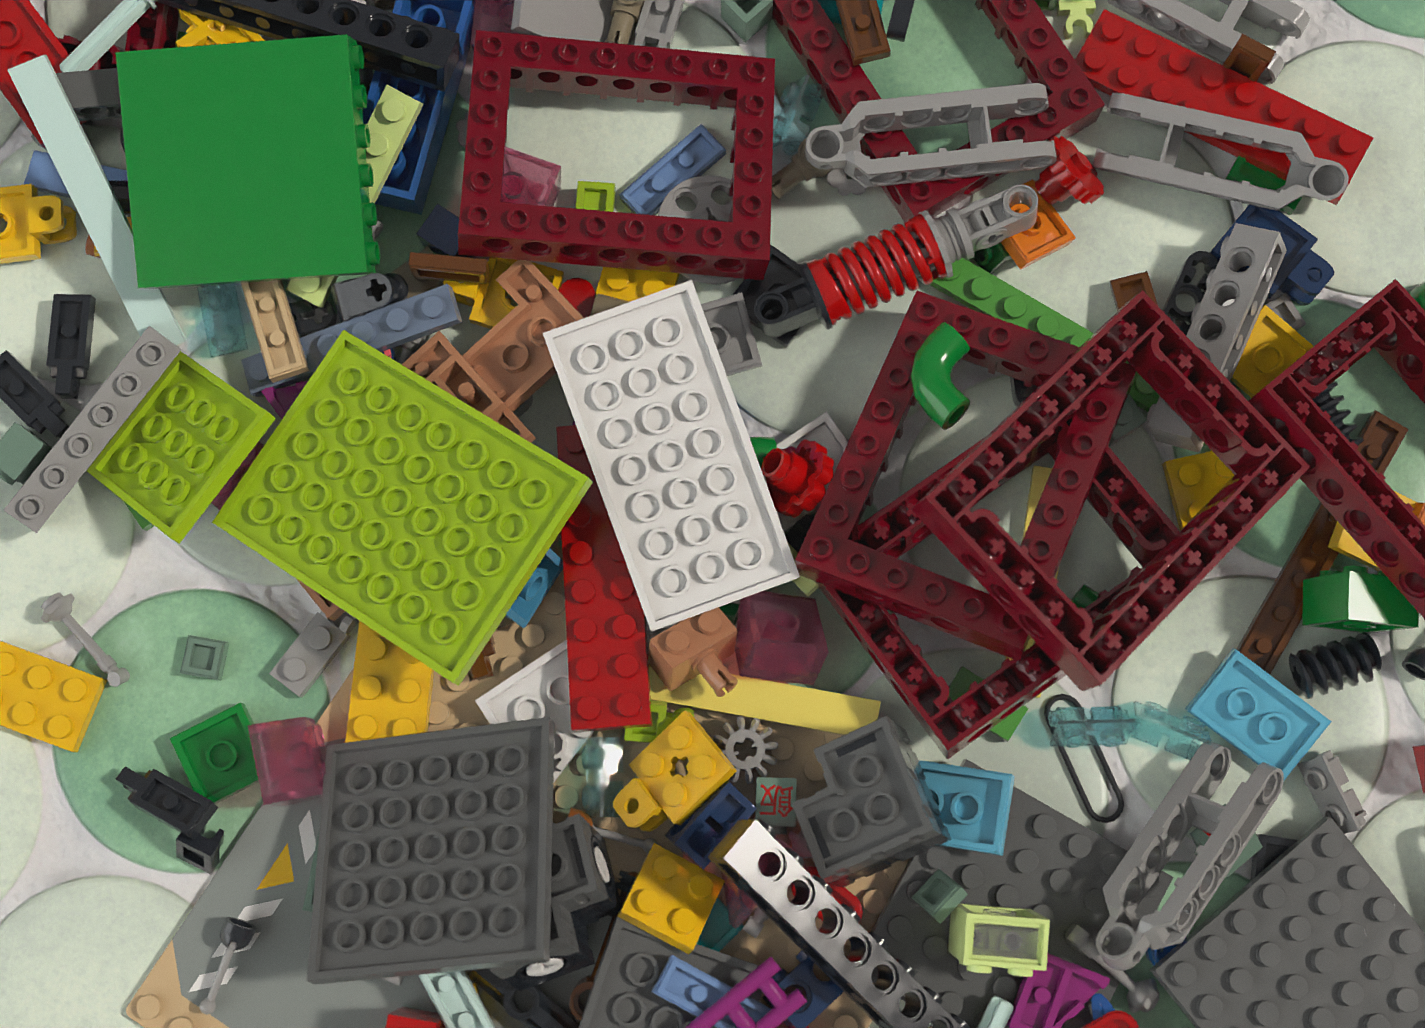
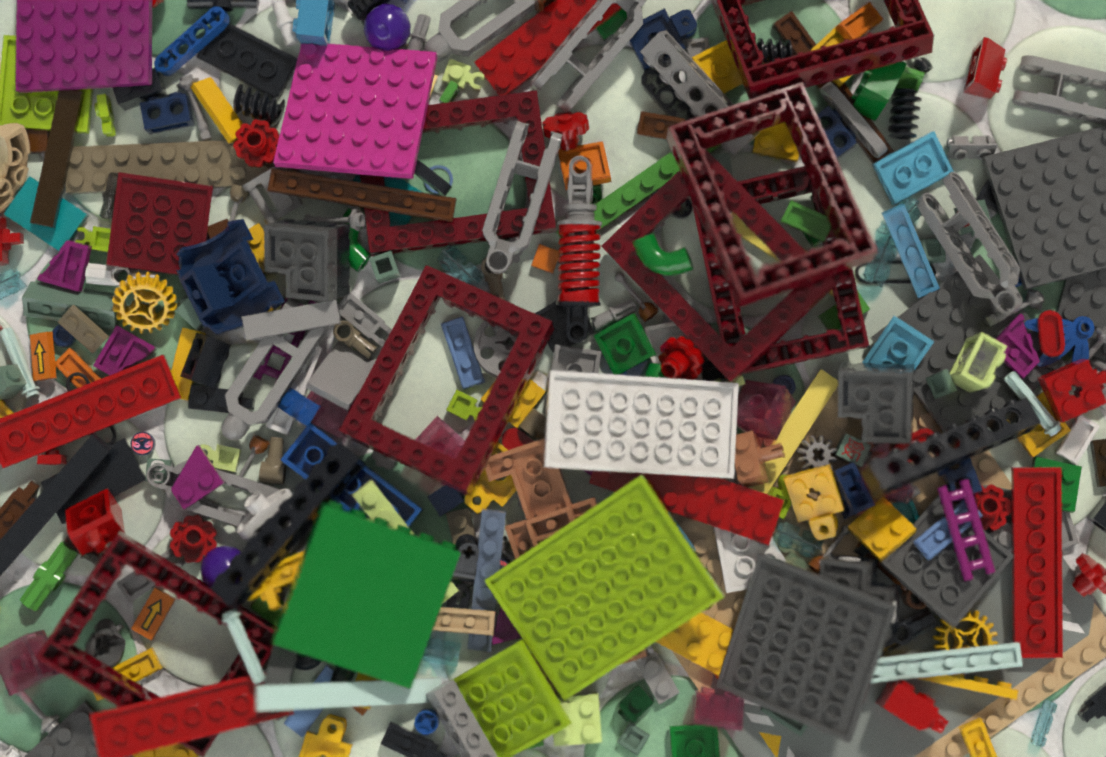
camera: 70 degrees left, 5 degrees up
reddish brown tile [409,252,490,284] -> none
none -> blue wheel [414,708,440,735]
none -> medium blue piece [424,165,453,194]
none -> orange tile [531,244,560,274]
none -> yellowish green piece [553,692,602,746]
none -> light grey axle [591,299,637,331]
none -> green plate [594,313,656,375]
none -> hinge [615,273,659,322]
none -> dark green bracket [617,684,654,723]
none -> dark blue tile [771,375,796,399]
none -> bright green tile [781,200,831,242]
none -> dark blue brick [817,106,857,159]
none -> light grey beam [820,82,888,158]
none -> dark azure plate [881,203,940,298]
none -> bright green tile [895,67,925,94]
none -> sand green tile [920,238,946,263]

